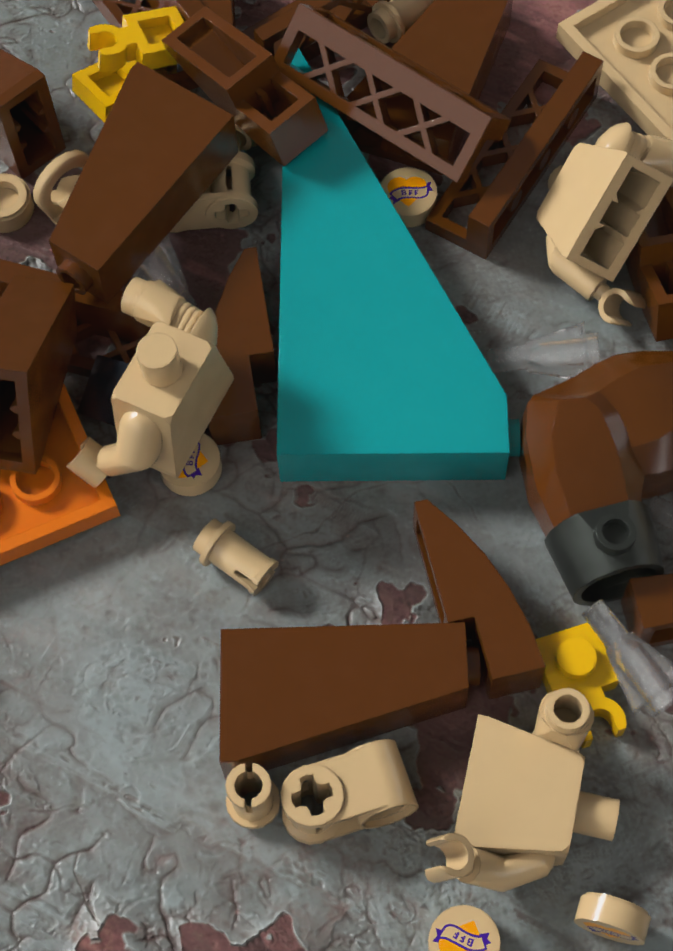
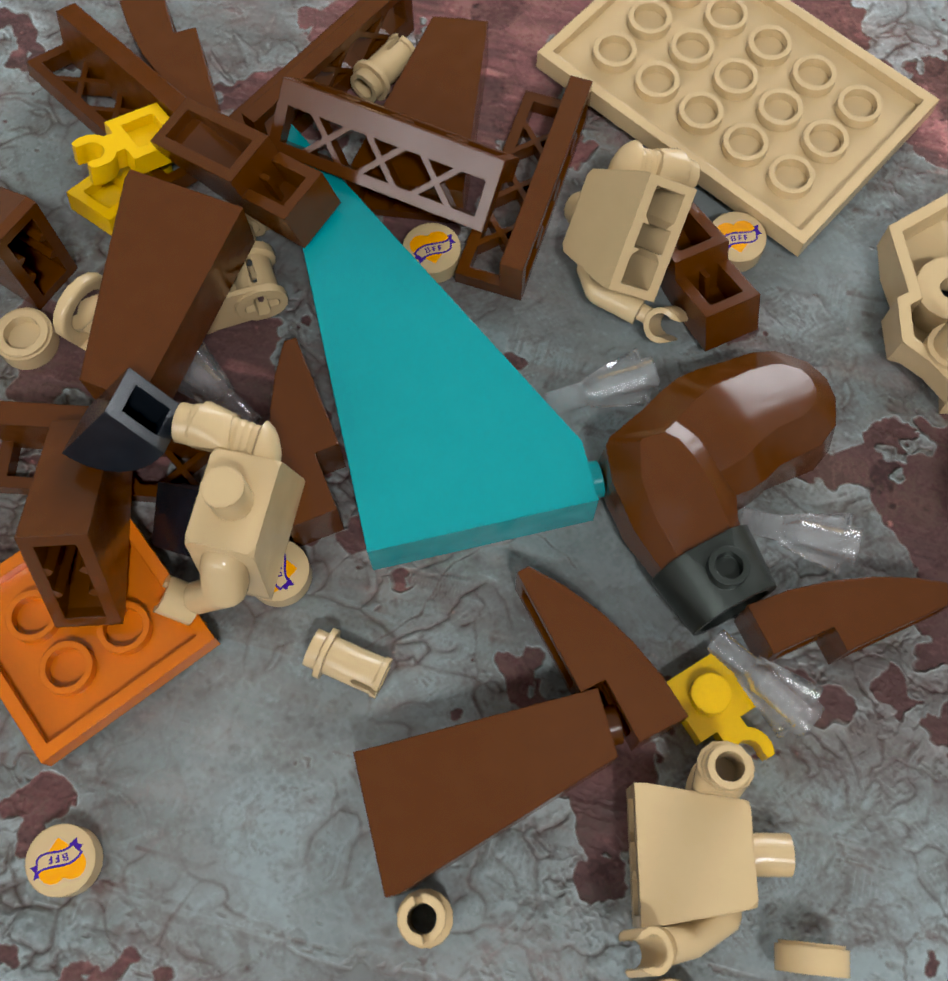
camera: 15 degrees left, 5 degrees up
tan piece [280,739,419,845] -> none
none -> black brick [62,368,179,472]

